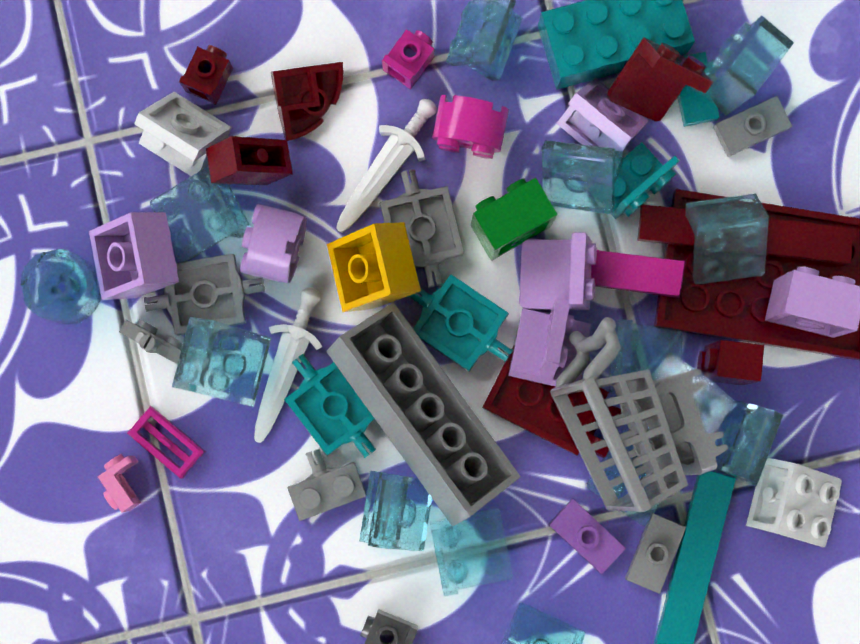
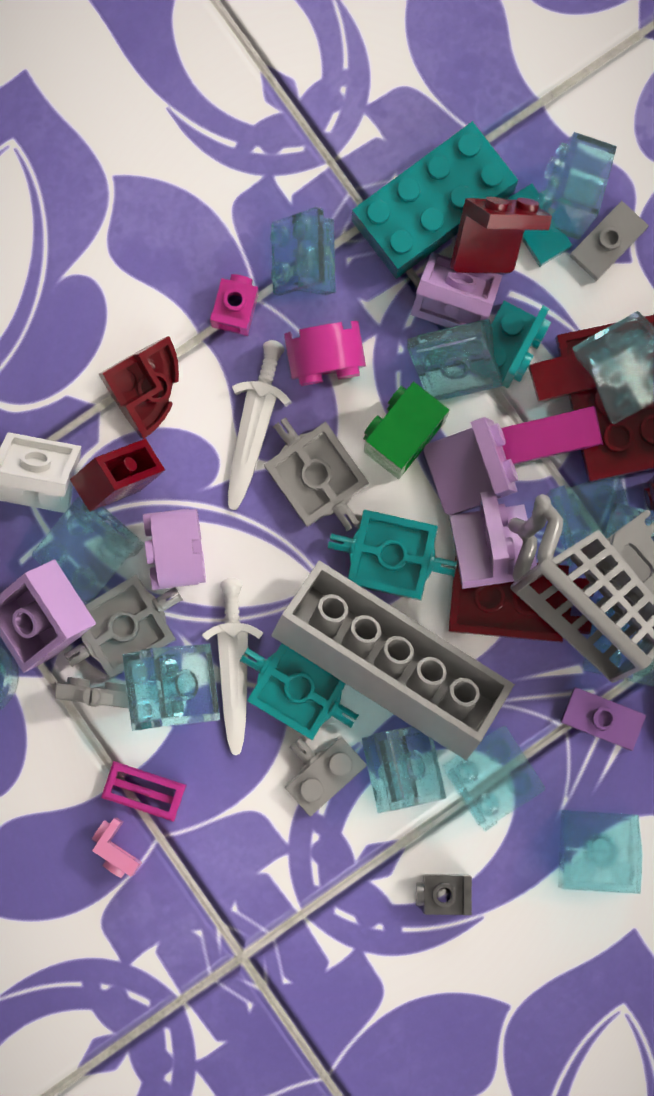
camera: 20 degrees left, 0 degrees up
dark red brick [179,45,233,105] -> none
yellow brick [327,222,421,312] -> none

